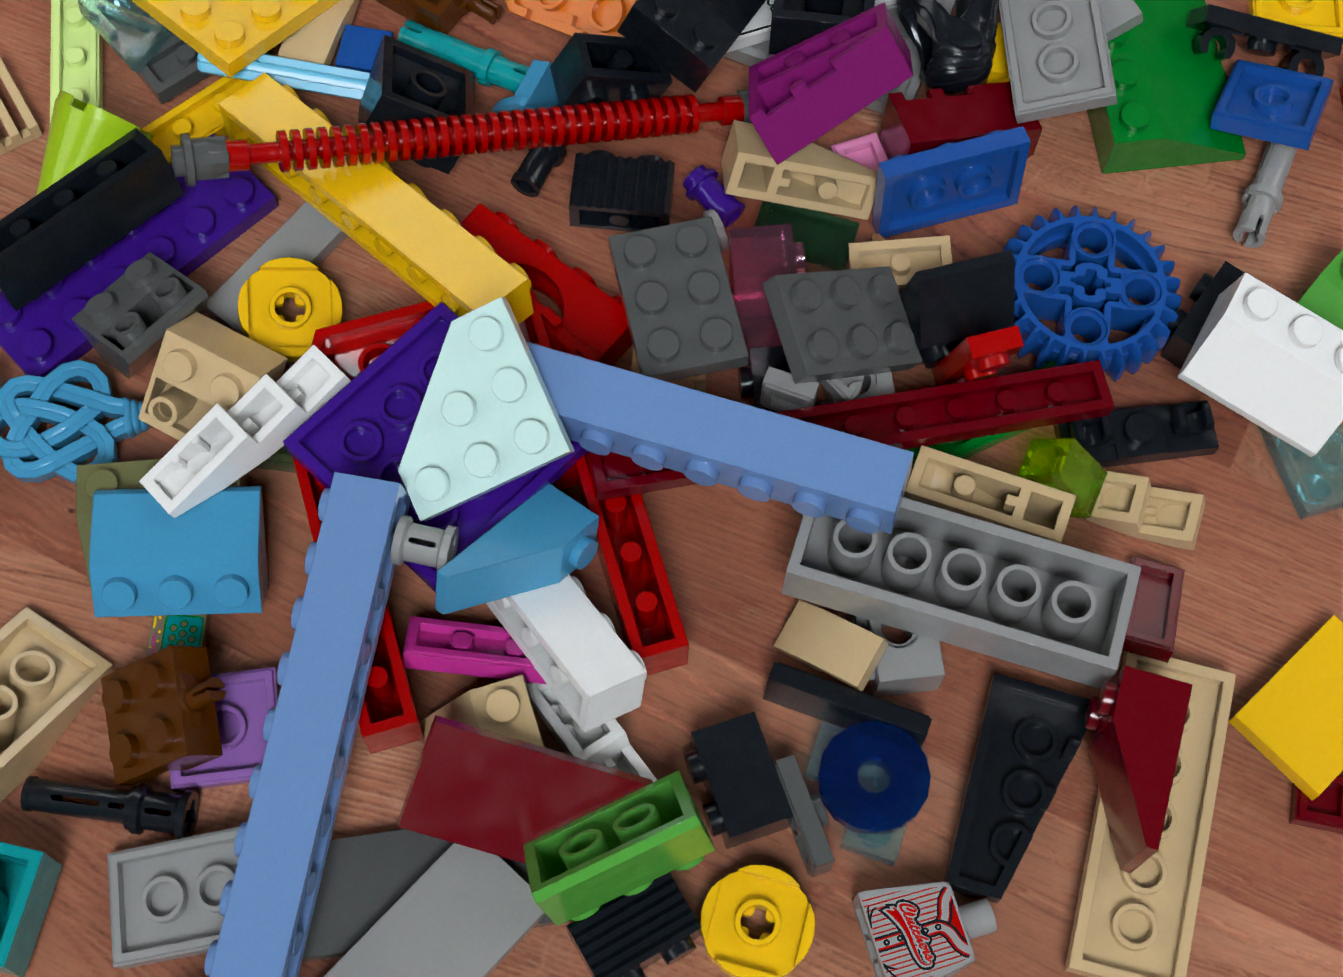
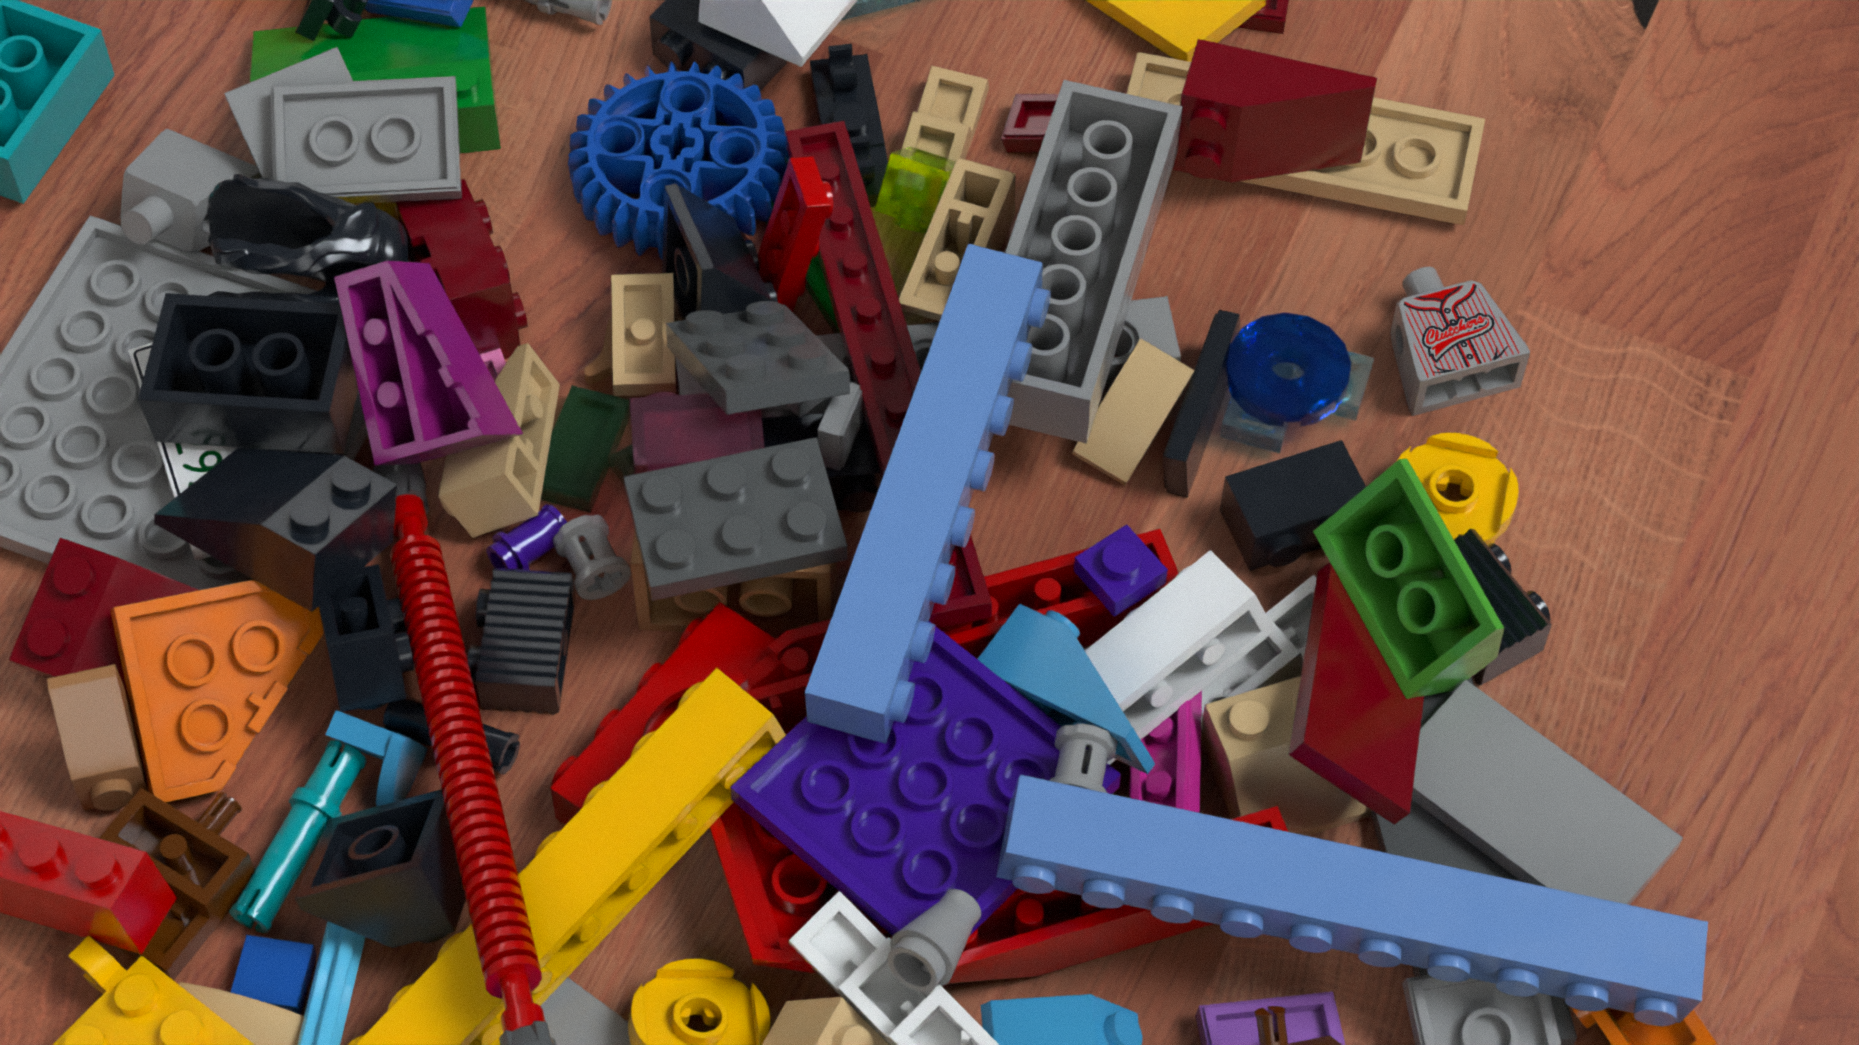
camera: 90 degrees left, 10 degrees down
light aqua plate [398,297,575,521] -> none
dark grey plate [774,755,835,877] -> none
blue plate [872,126,1031,238] -> none
black wing [944,673,1091,903] -> none
none -> light grey cone [887,889,981,992]
none -> dark purple plate [1074,524,1168,617]

